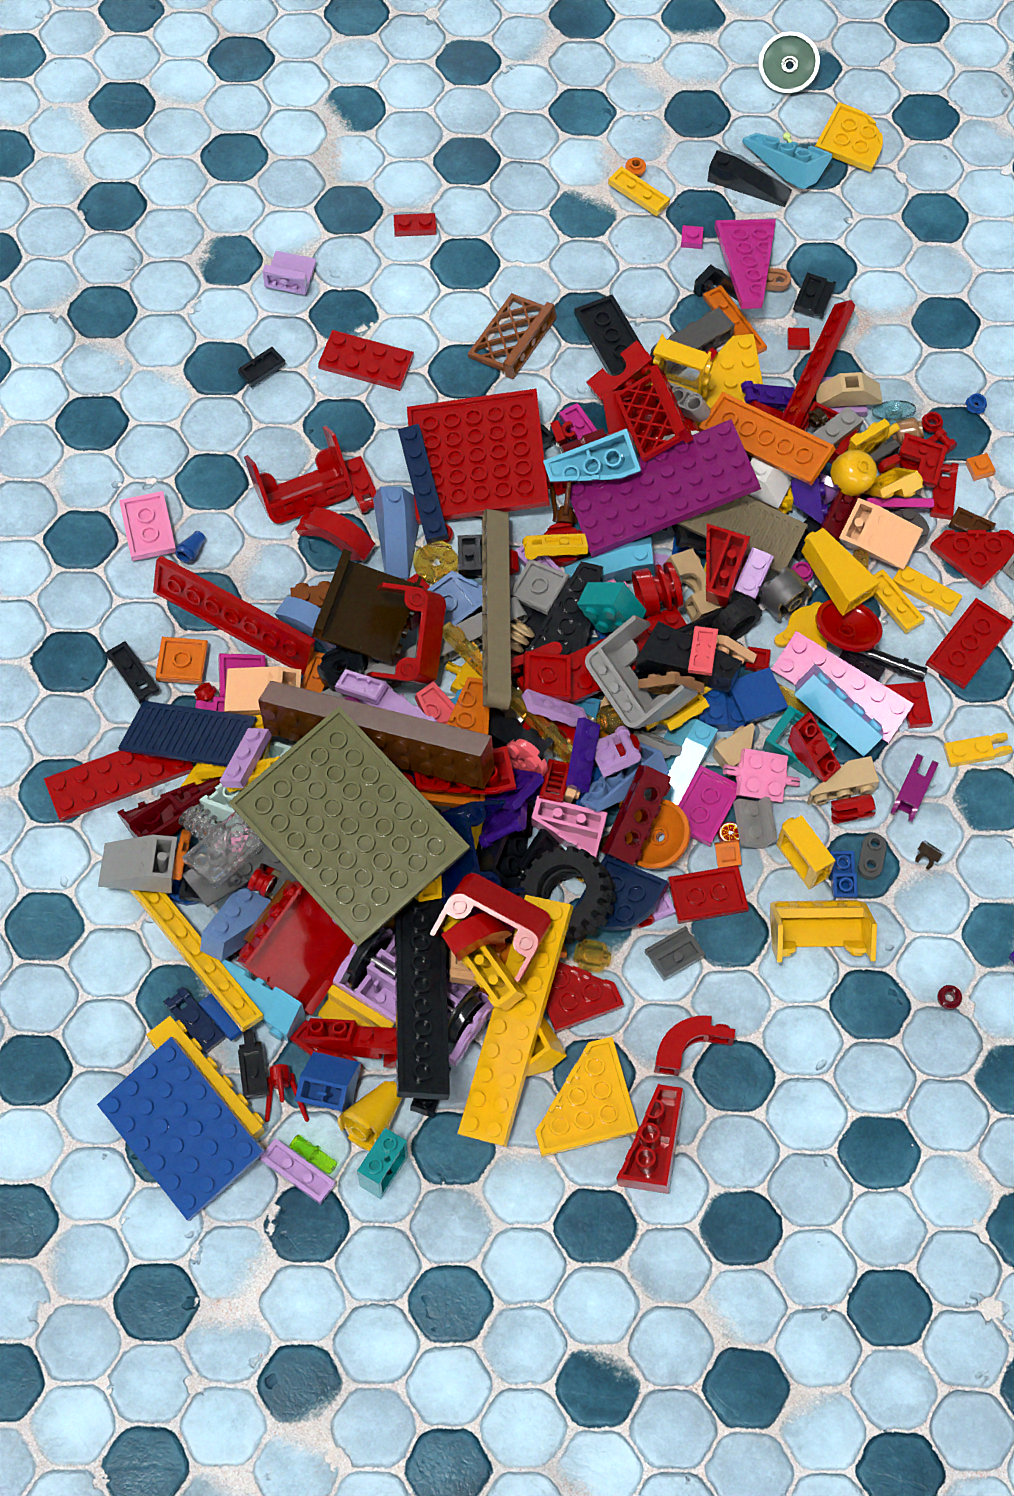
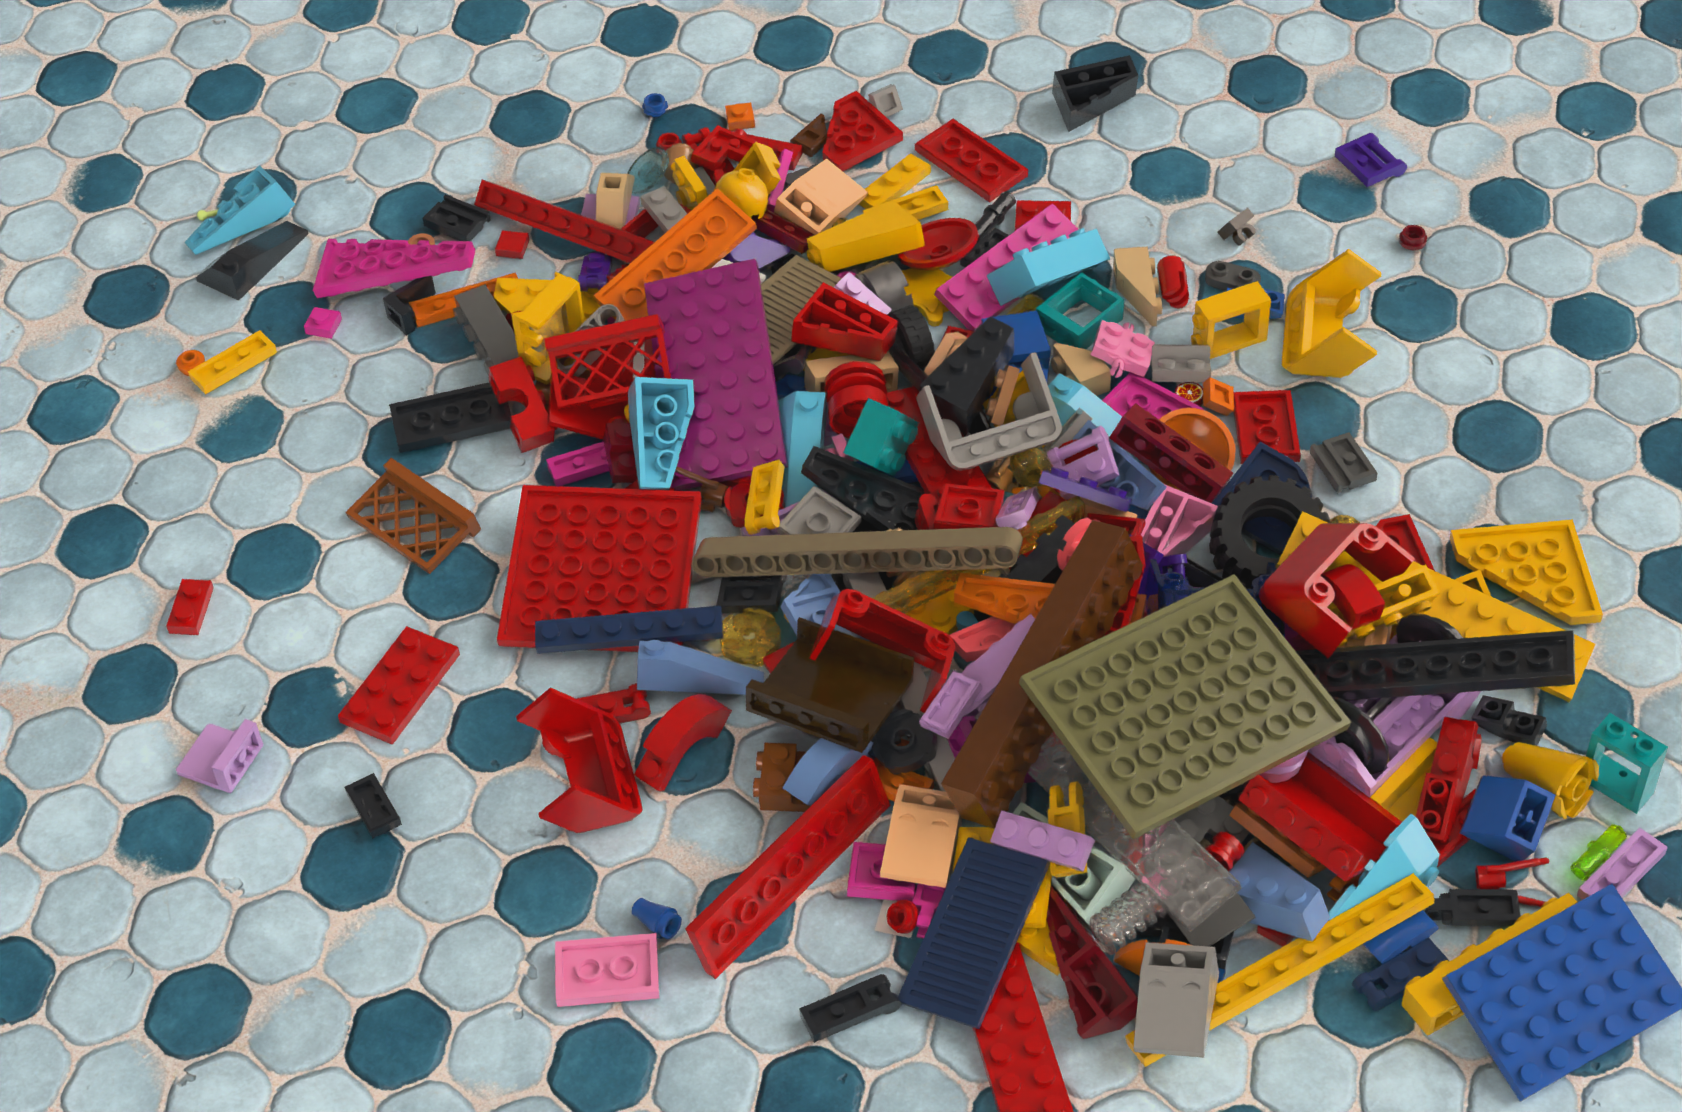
camera: 75 degrees left, 15 degrees down
orange plate [155,636,208,685] -> none
red tile [550,420,577,447] -> none
red wedge [616,1084,684,1194] -> none
red arch [654,1015,736,1076] -> none
coral plate [688,626,718,676] -> none
sand green dish [759,31,820,94] -> none
red slope [788,712,841,782] -> none
dark brown plate [808,408,828,428] -> none
yellow plate [815,102,883,172] -> none
magenta piece [890,753,939,823] -> none
yellow hinge [943,733,1013,767] -> none

